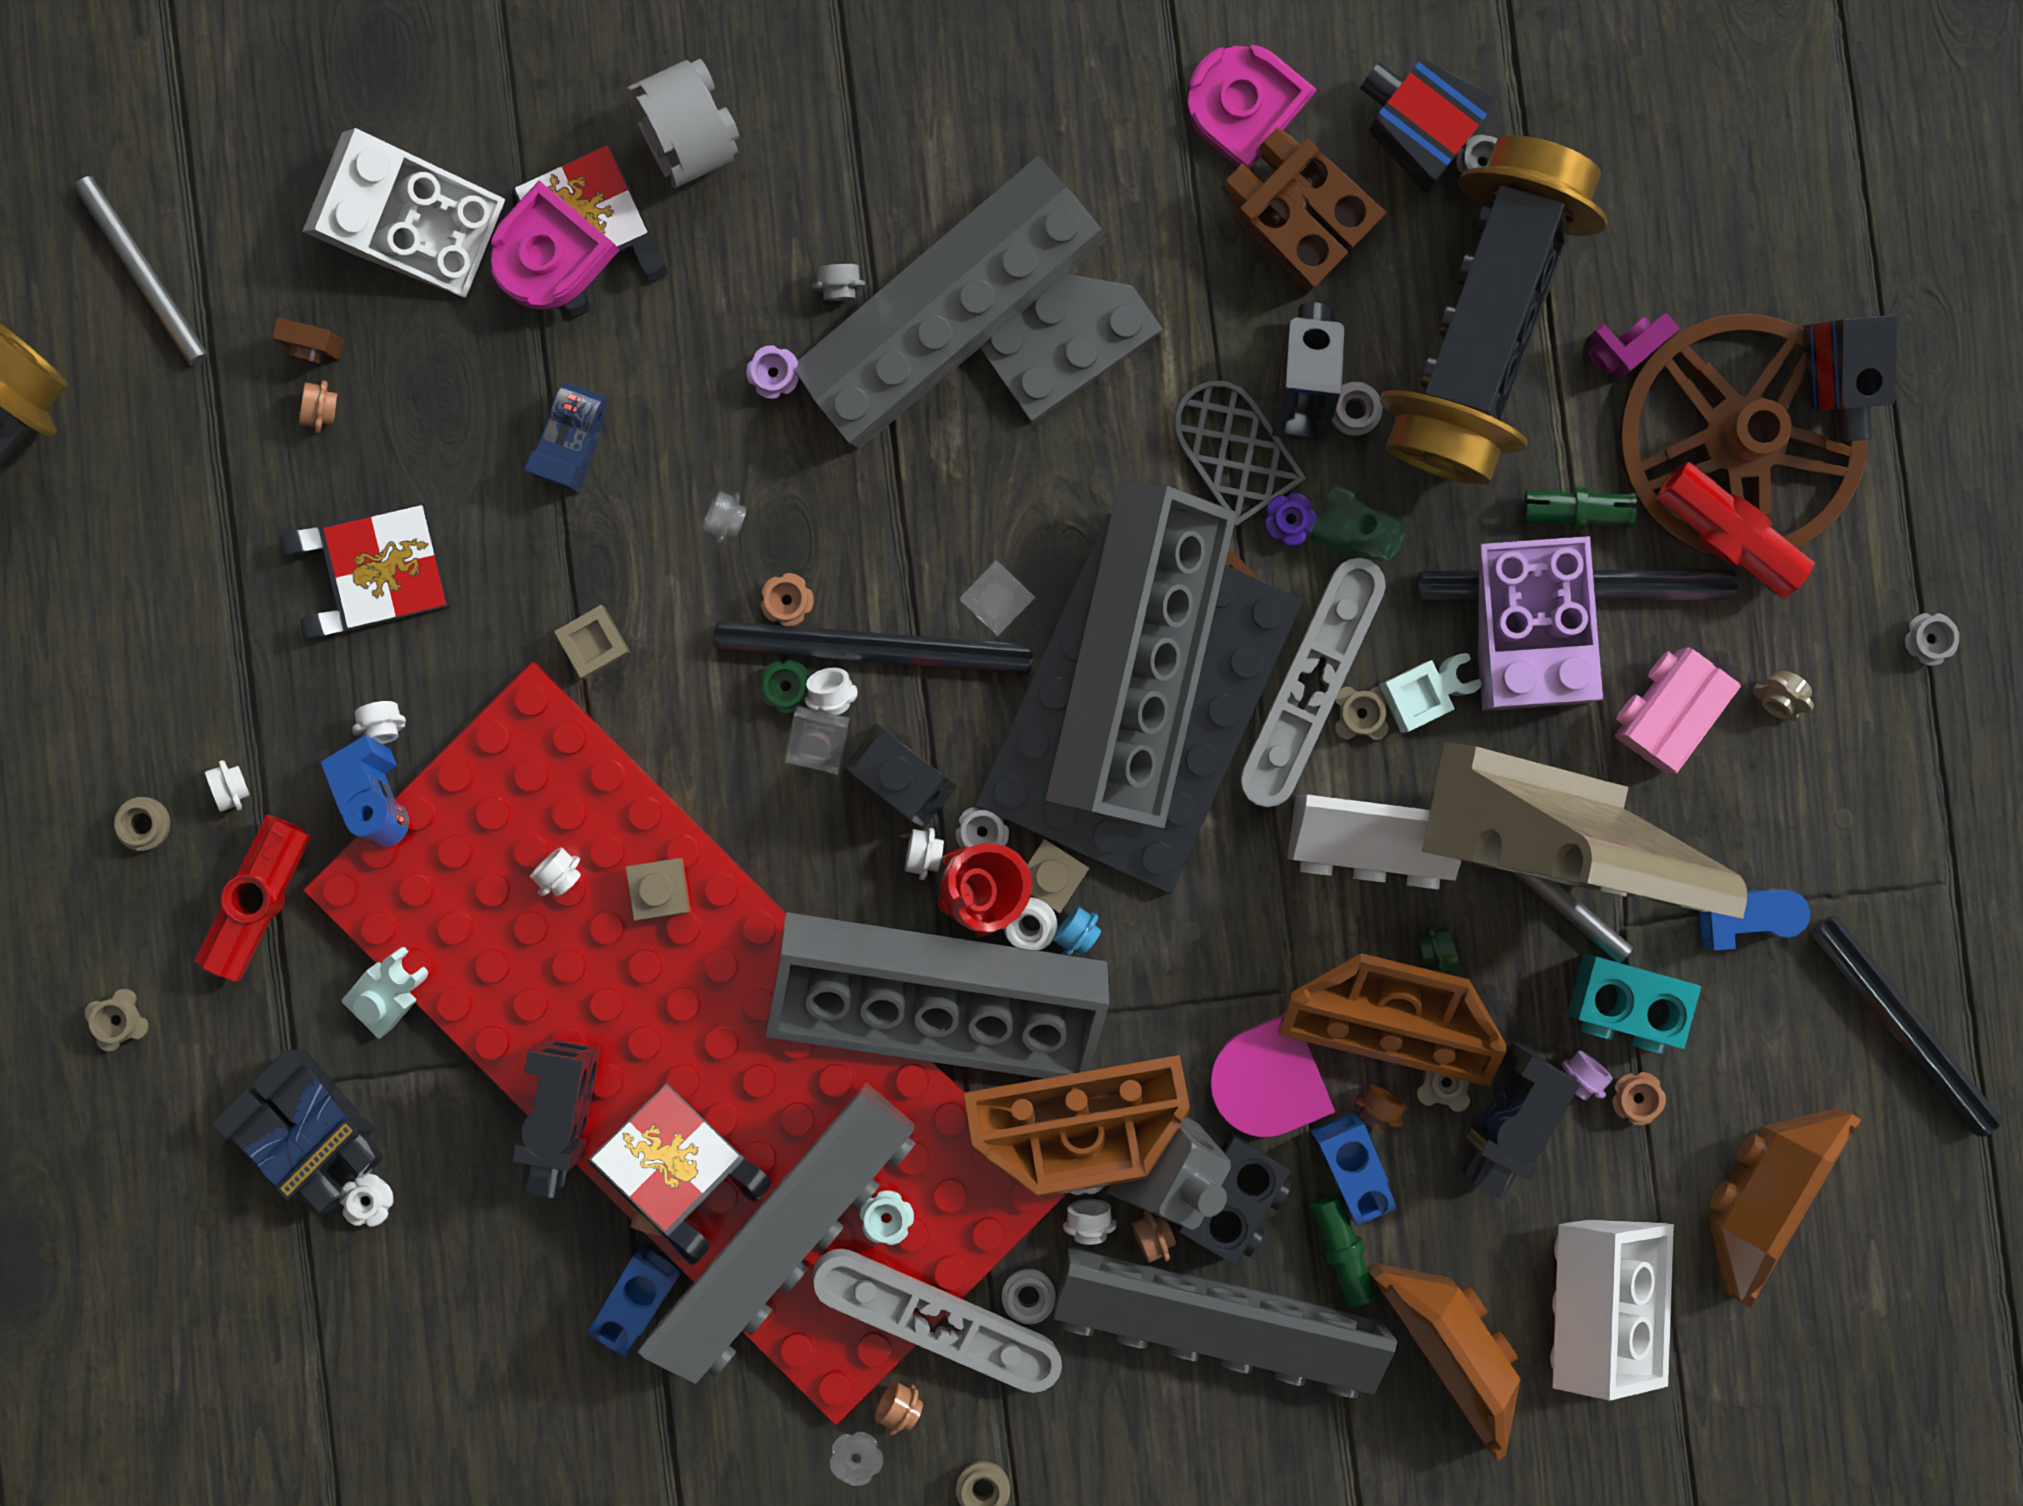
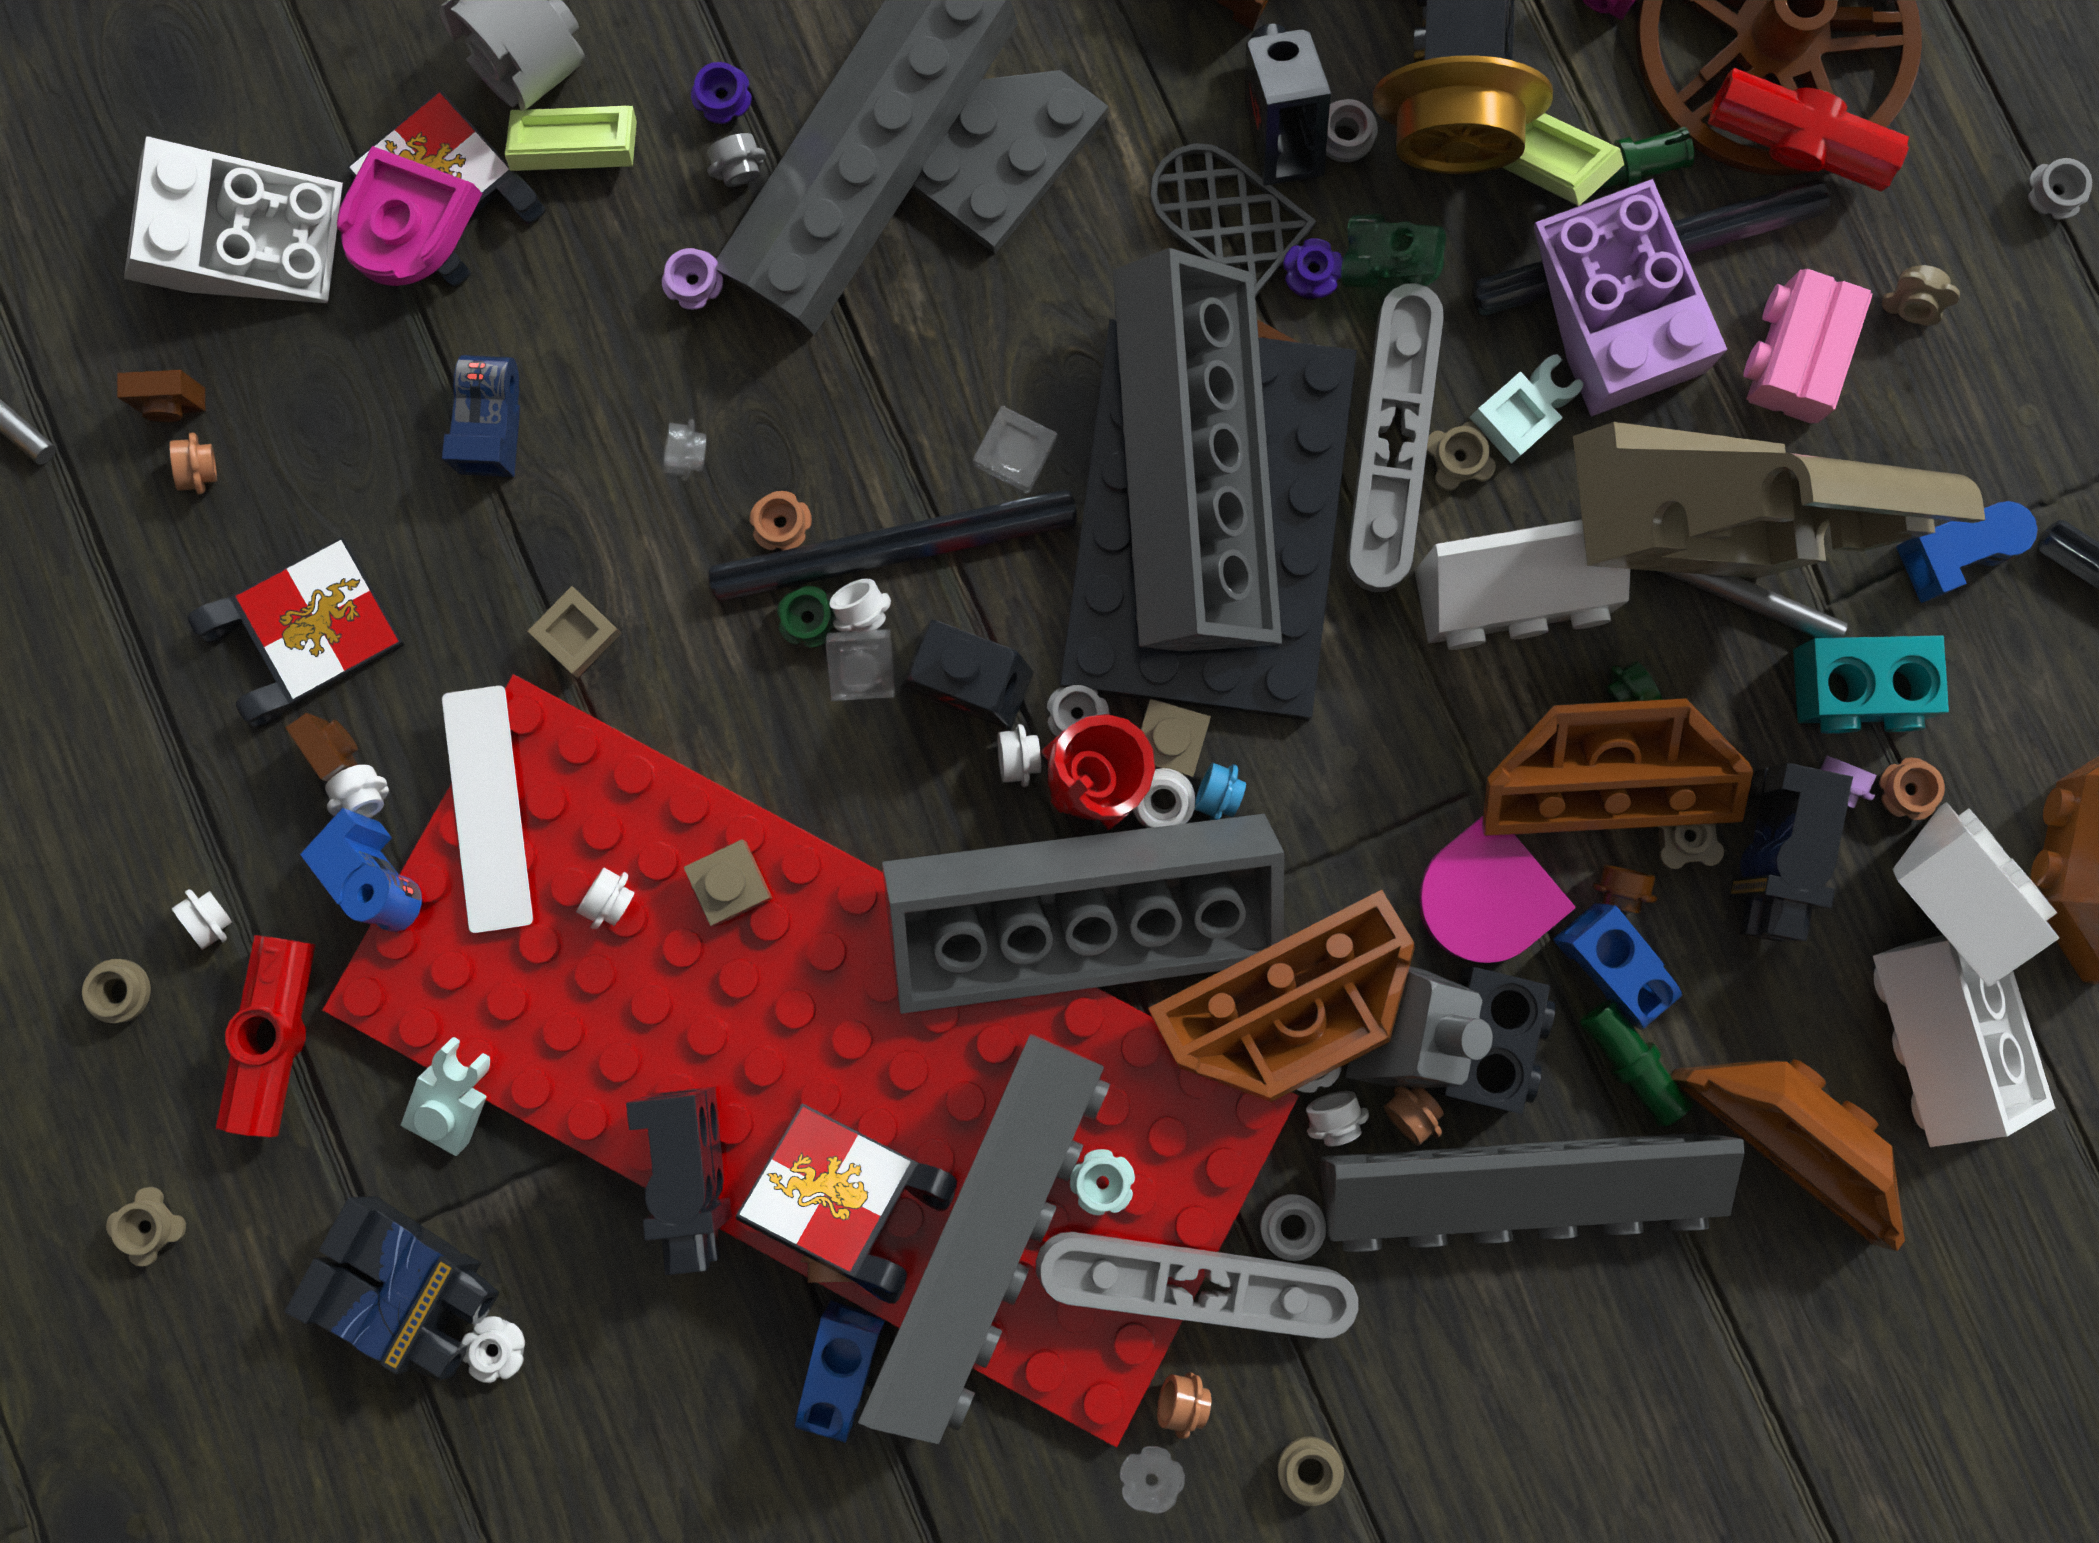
camera: 15 degrees left, 5 degrees down
none -> reddish brown plate [285,713,358,782]
none -> white sticker [442,686,533,933]
none -> yellowish green tile [505,106,637,171]
none -> dark purple plate [691,62,752,124]
none -> yellowish green tile [1502,113,1624,206]
none -> white slope [1893,802,2059,987]

